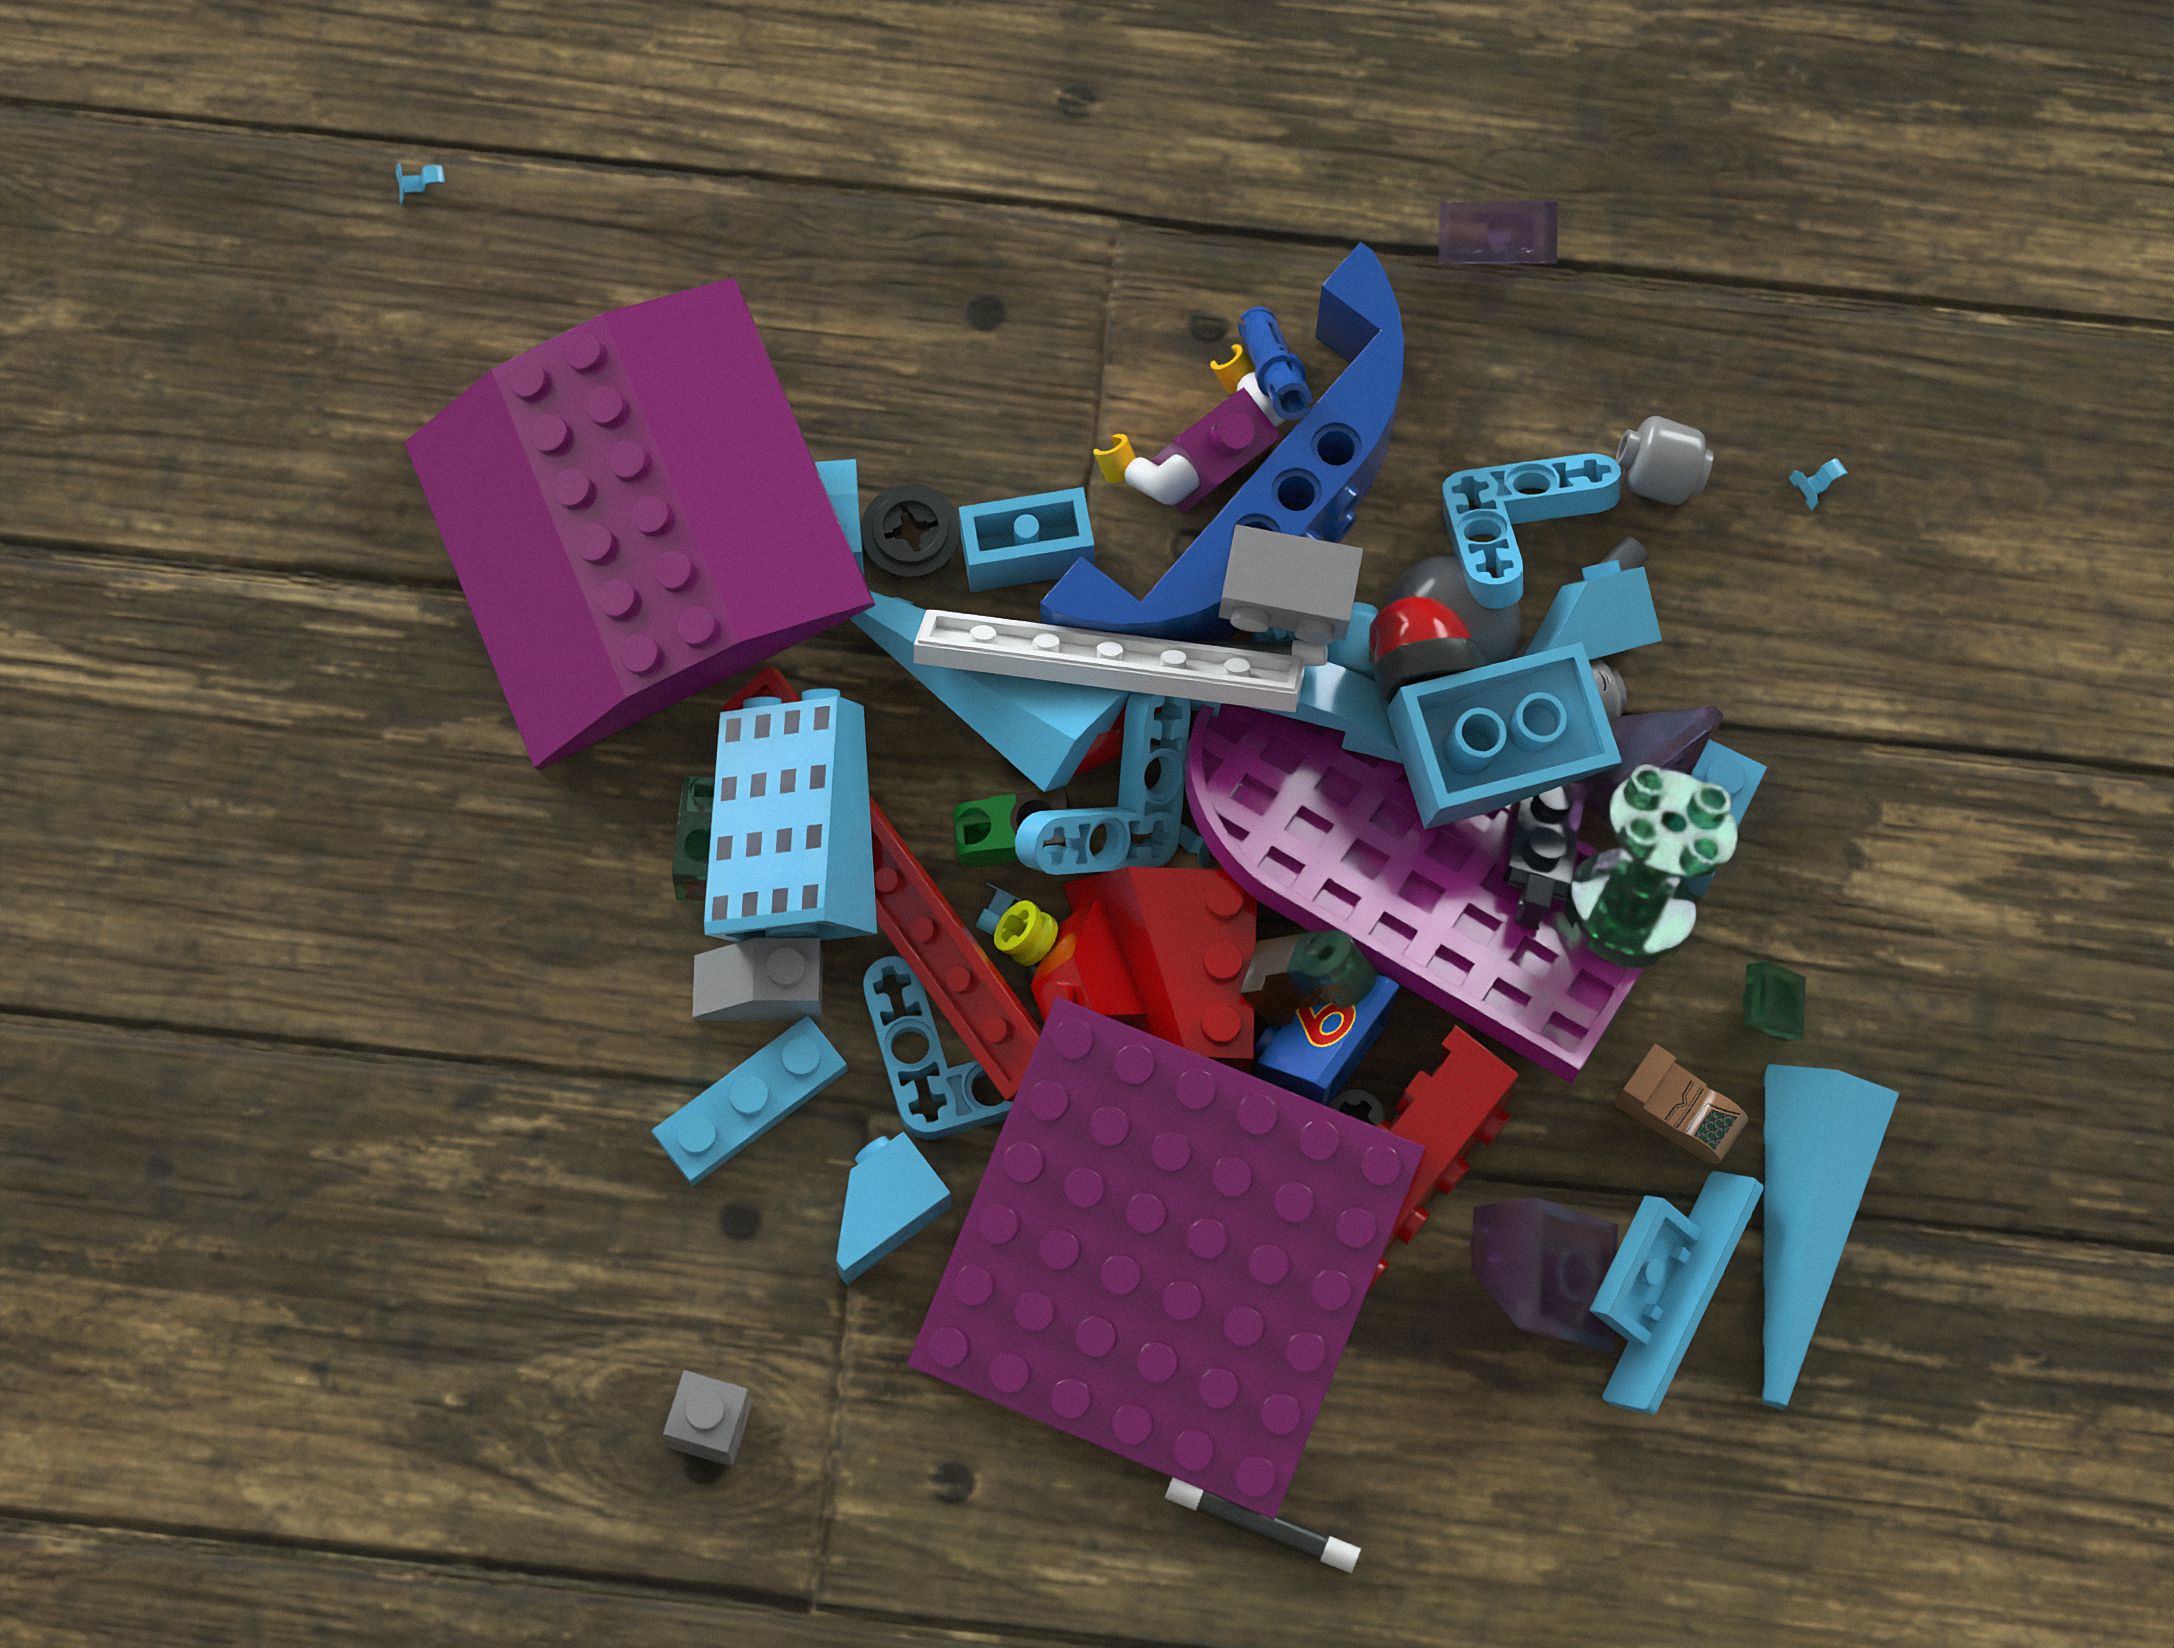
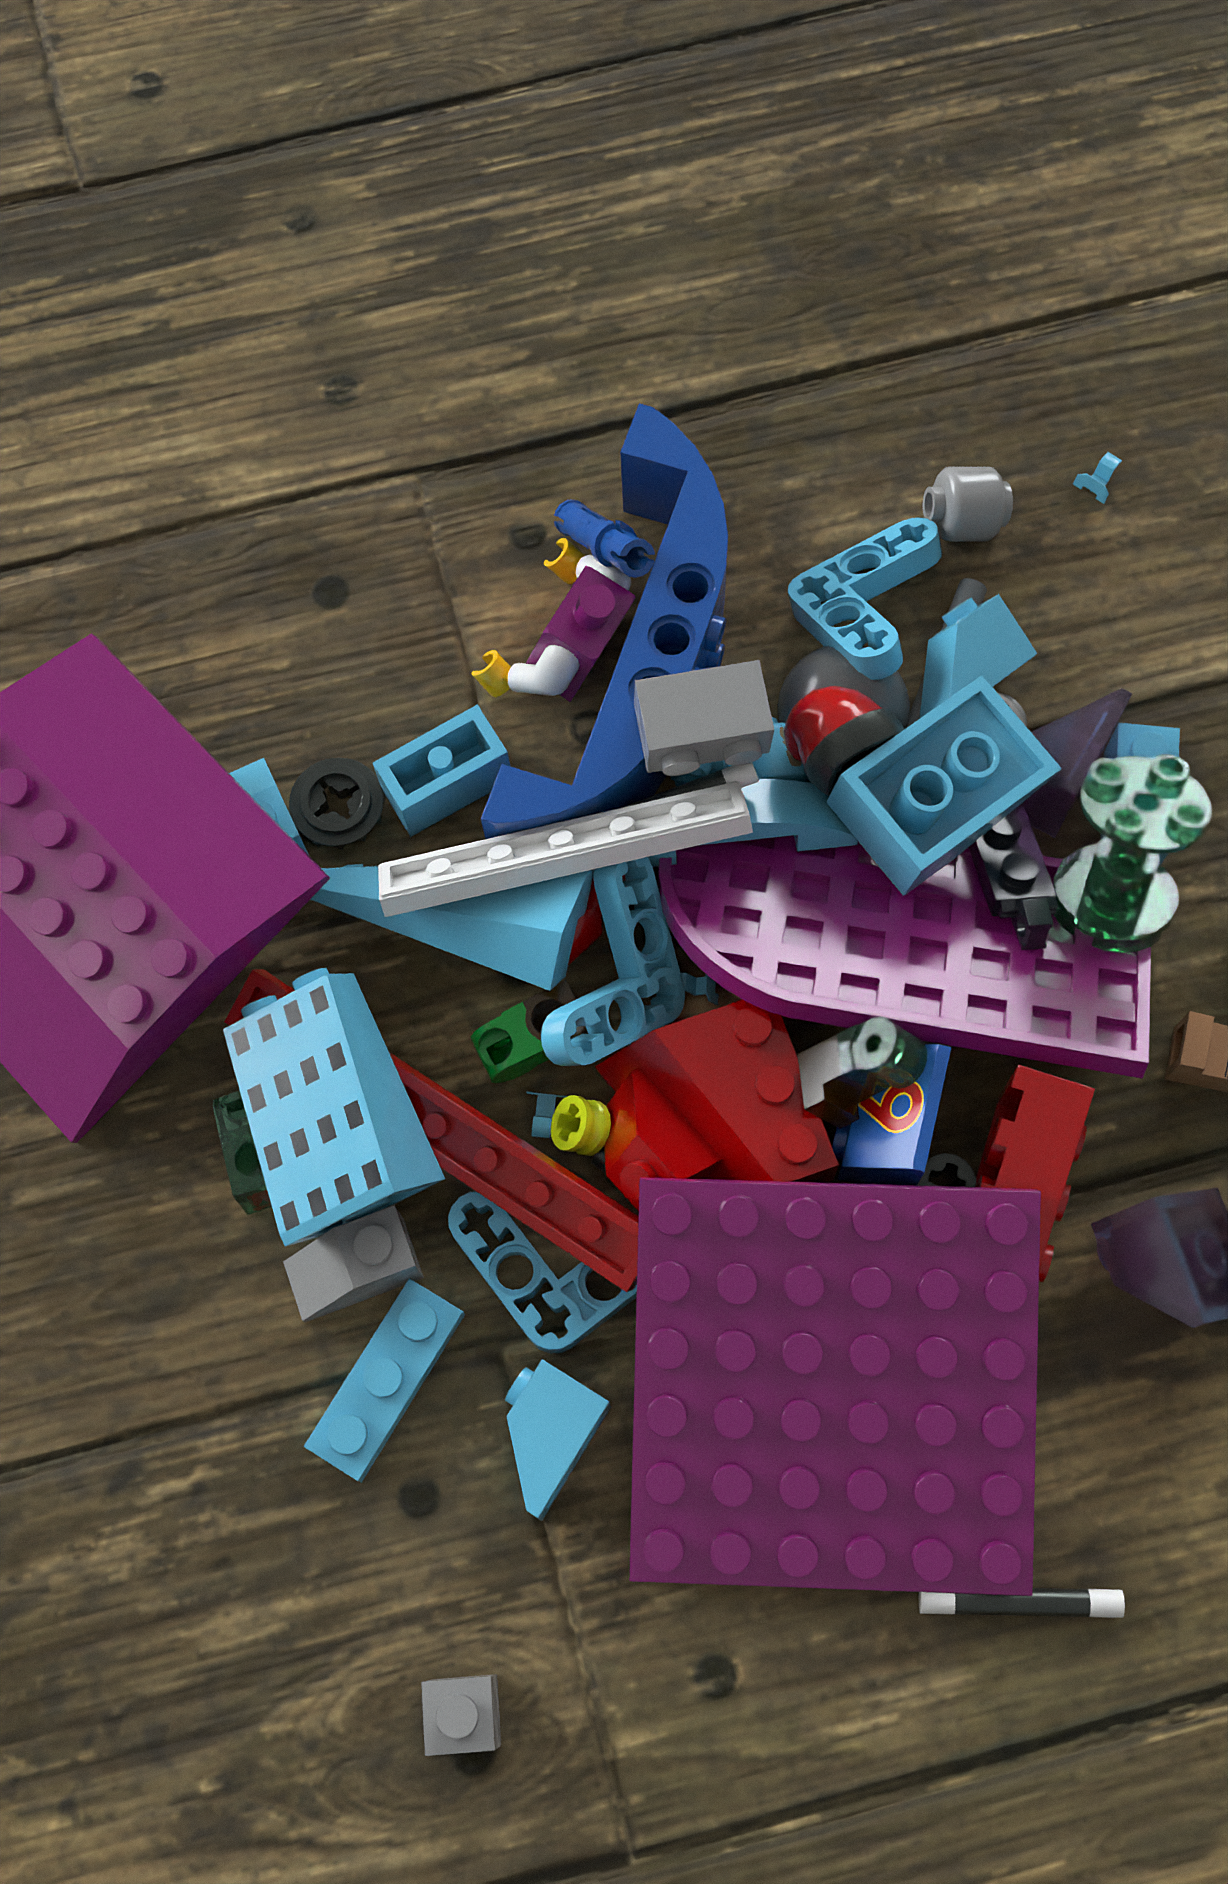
camera: 15 degrees left, 0 degrees up
clear purple tile [1439,200,1558,264] -> none

